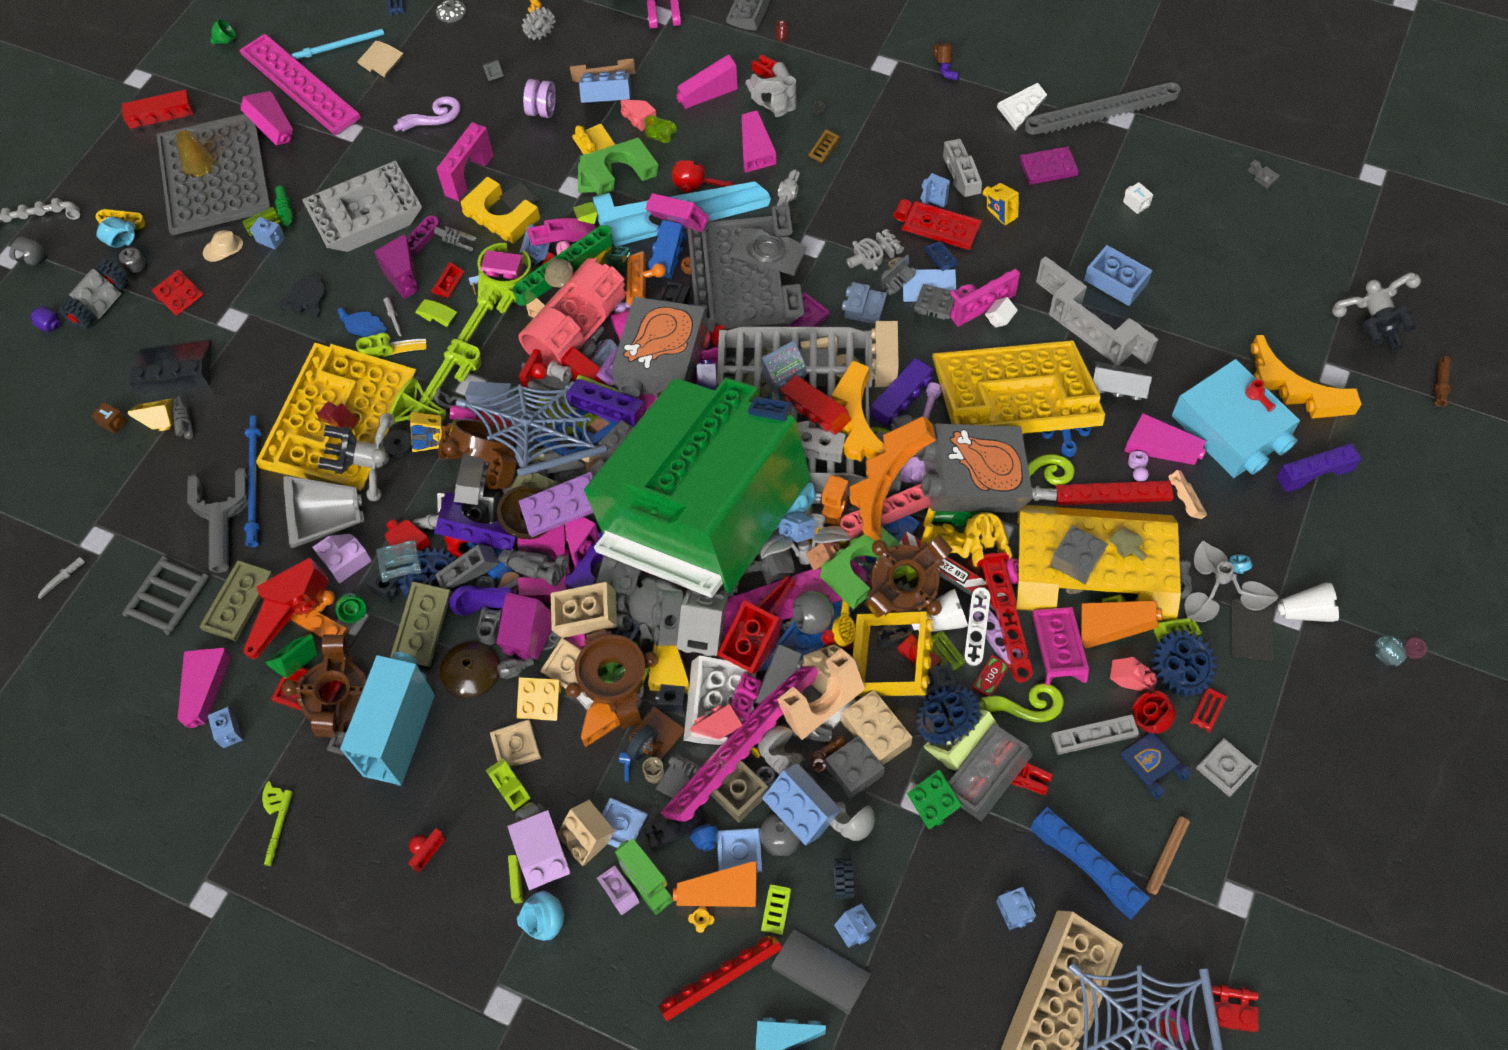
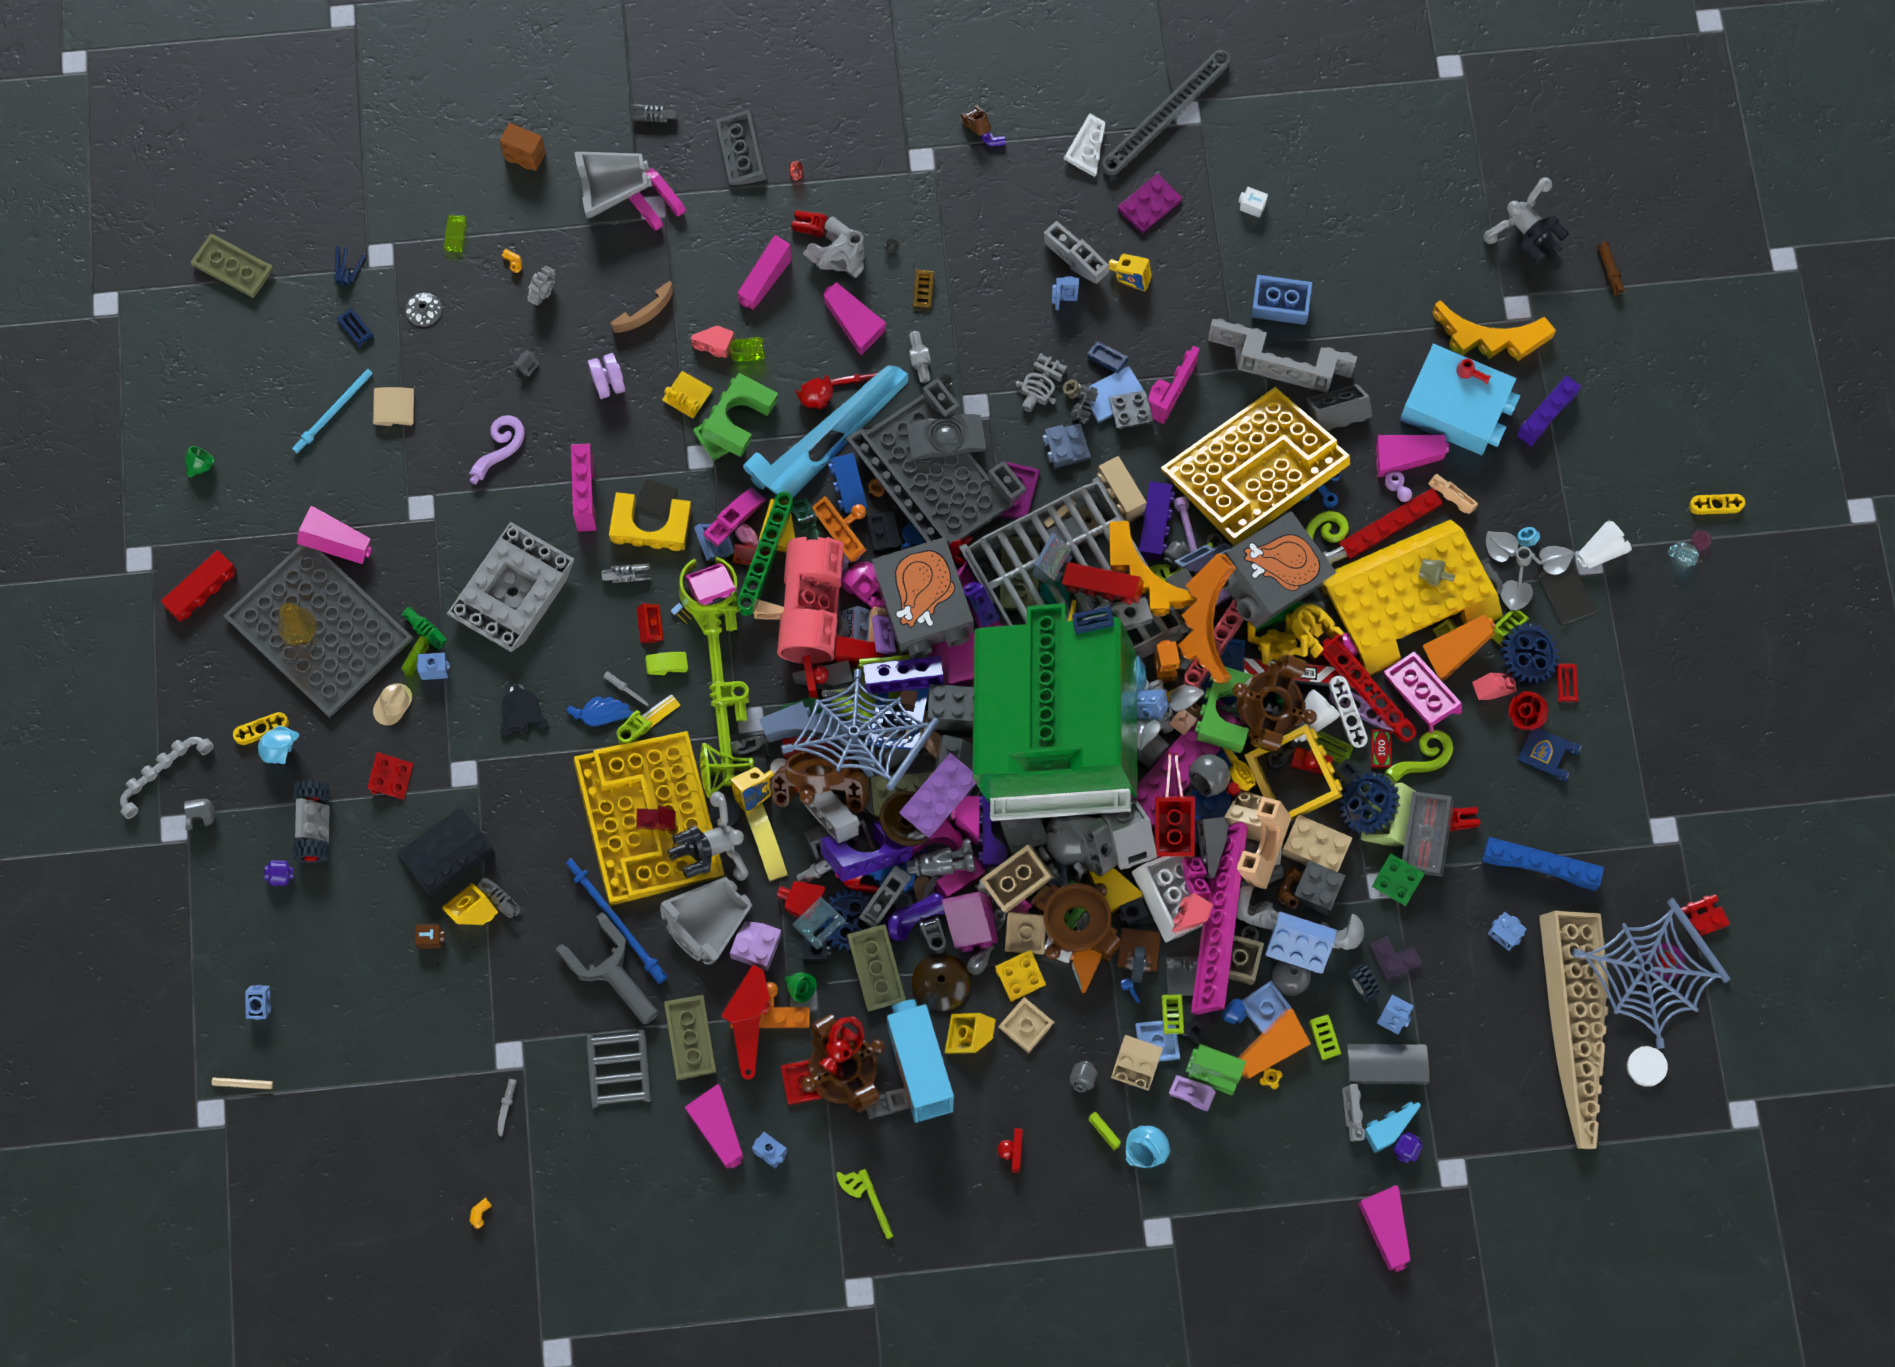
camera: 35 degrees left, 10 degrees up
flat silver head [119,247,146,273] -> none
dark pink plate [240,34,361,136] -> none
green slope [265,634,317,679] -> none
magenta slope [374,235,419,299] -> none
magenta beam [407,216,440,256] -> none
dark pink cone [449,405,477,420] -> none
lime brick [486,758,531,811] -> none
lavender slope [507,810,570,890] -> none
dark tan hair [544,259,573,288] -> none
light grey bush [547,360,571,382] -> none
lime slope [573,202,598,224] -> none
medium blue brick [579,70,631,103] -> none
dark tan wheel [642,757,665,784] -> none
dark pink slope [645,193,709,233] -> none
red plate [658,935,782,1021] -> none
red hinge [894,199,982,250] -> none
white brick [985,297,1018,327] -> none
dark grey brick [1050,525,1108,585] -> none
light grey hinge [1051,715,1139,755] -> none
medium nougat axle [1146,816,1190,895] -> none
light grey tile [1196,738,1258,797] -> none
flat silver plate [1247,160,1280,189] -> none
none -> light yellow slope [745,804,788,882]
none -> red piece [819,1016,864,1074]
none -> yellow slope [945,1013,996,1054]
none -> lime slope [1161,995,1184,1034]
none -> light grey hinge [1342,1084,1365,1141]
none -> clear purple plate [1369,936,1422,980]
none -> yellow beam [1689,494,1745,515]

